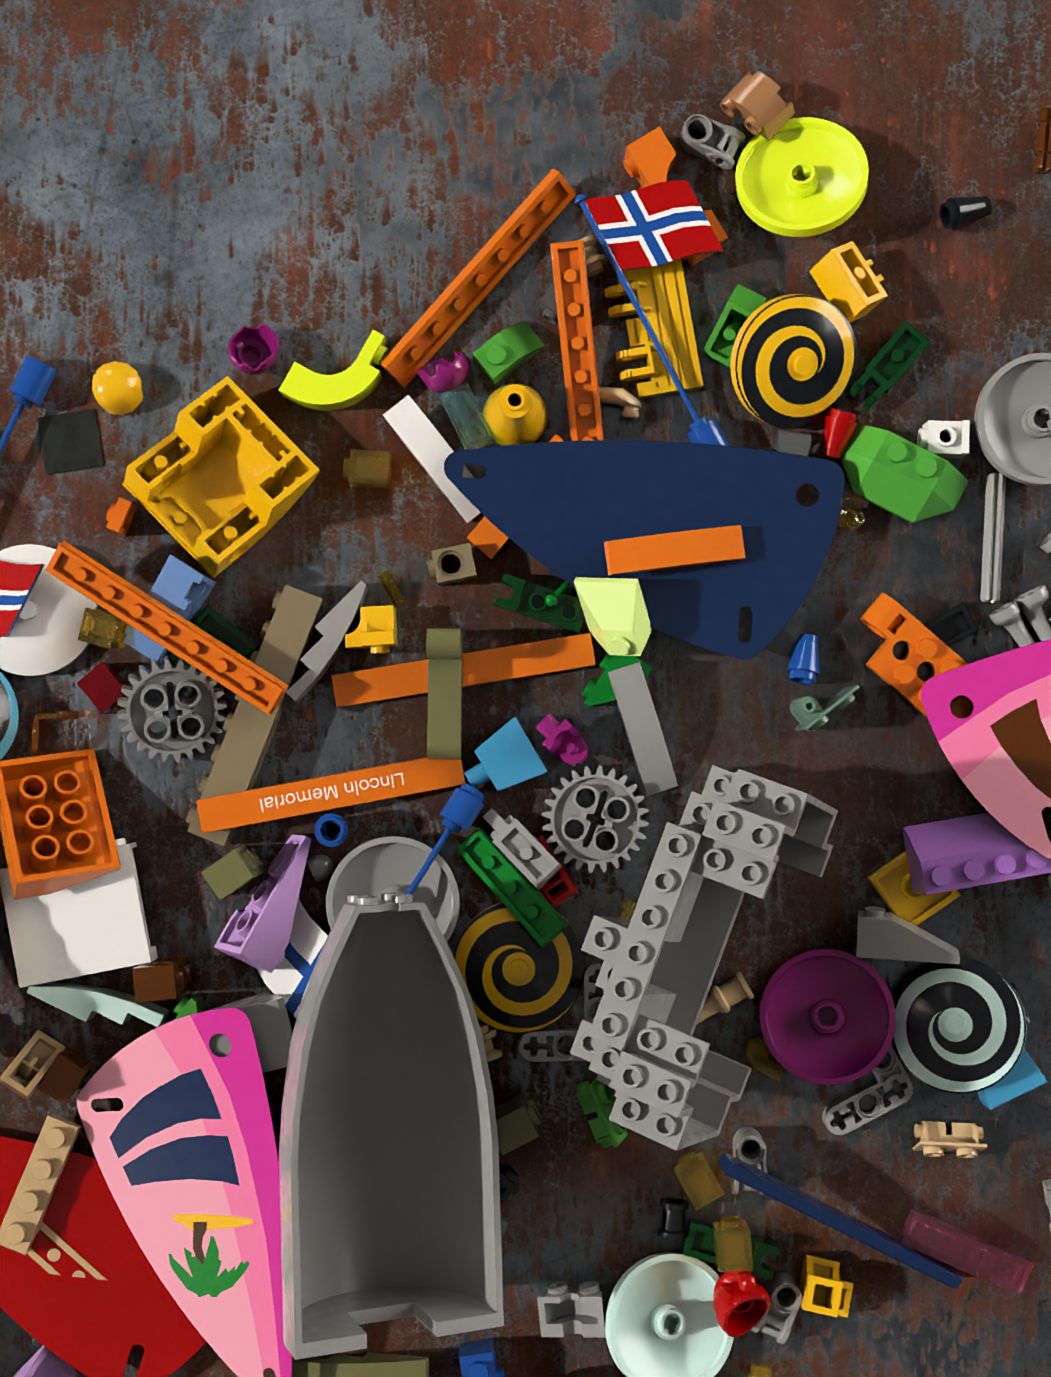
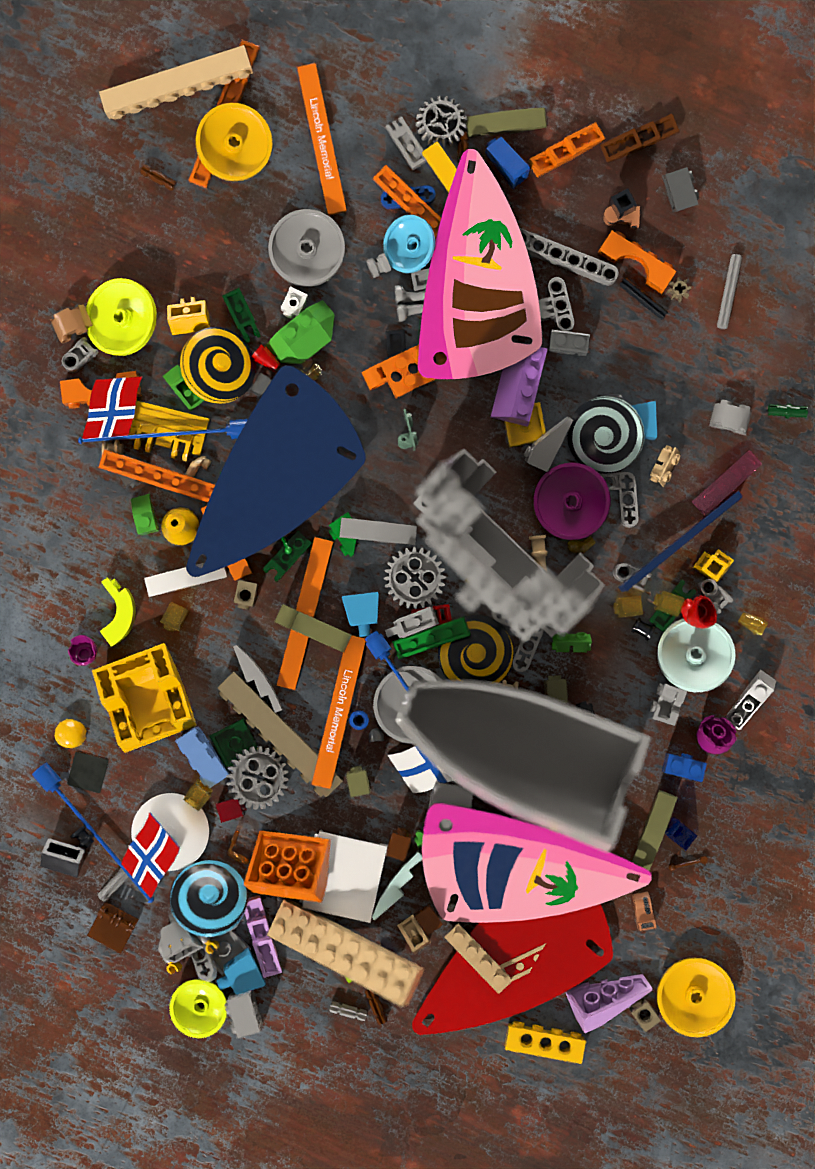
camera: 70 degrees left, 0 degrees up
orange tile [45,541,289,716] -> none
orange plate [106,497,139,536] -> none
lavender wedge [214,834,311,973] -> none
yellow brick [345,605,398,654] -> none
clear yellow piece [375,564,408,612] -> none
orange plate [379,169,576,388] -> none
magenta hair [417,351,470,393] -> none
clear light blue hinge [439,383,496,450] -> none
magenta hips [536,713,589,766] -> none
yellowish green slope [574,577,652,656] -> none
orange slope [604,525,746,576] -> none
blue cone [787,634,820,684] -> none
black cone [939,196,992,231] -> none
light grey axle [980,473,1006,603] -> none

